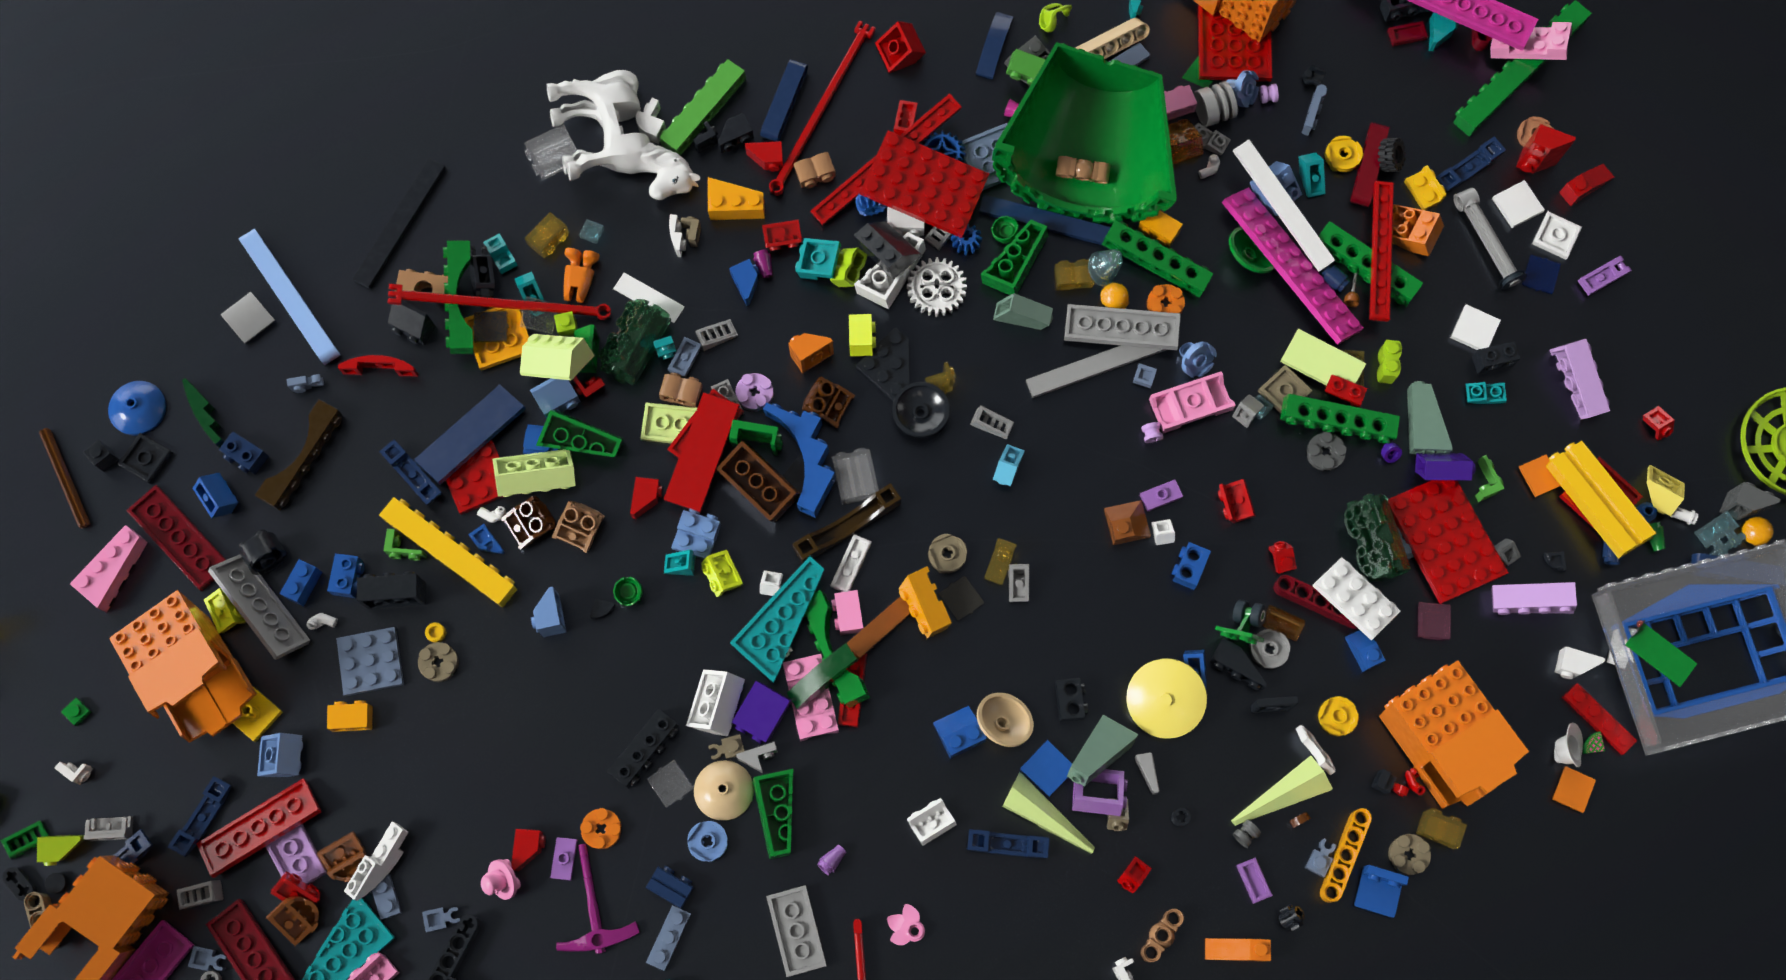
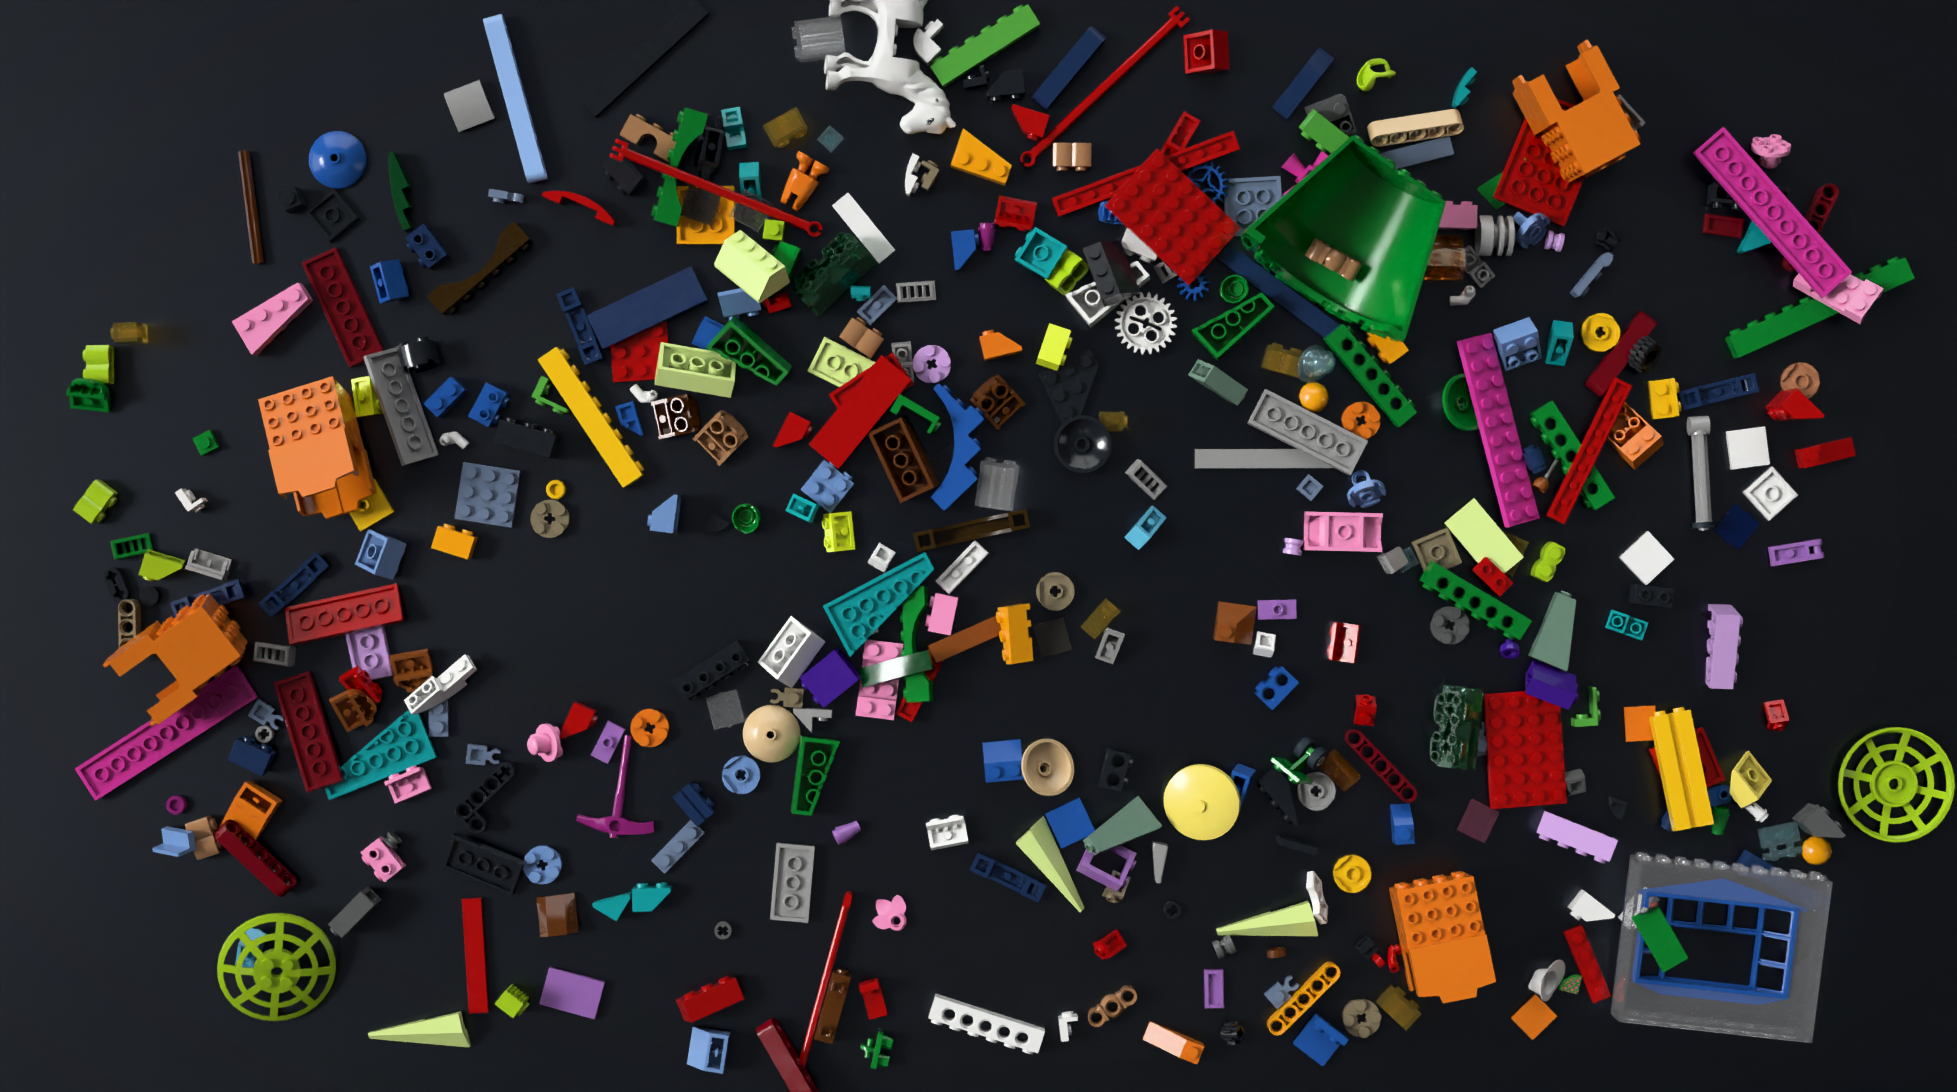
camera: 20 degrees right, 15 degrees up
white tile [1233,140,1335,272] -> none
white bracket [1313,557,1400,641] -> none

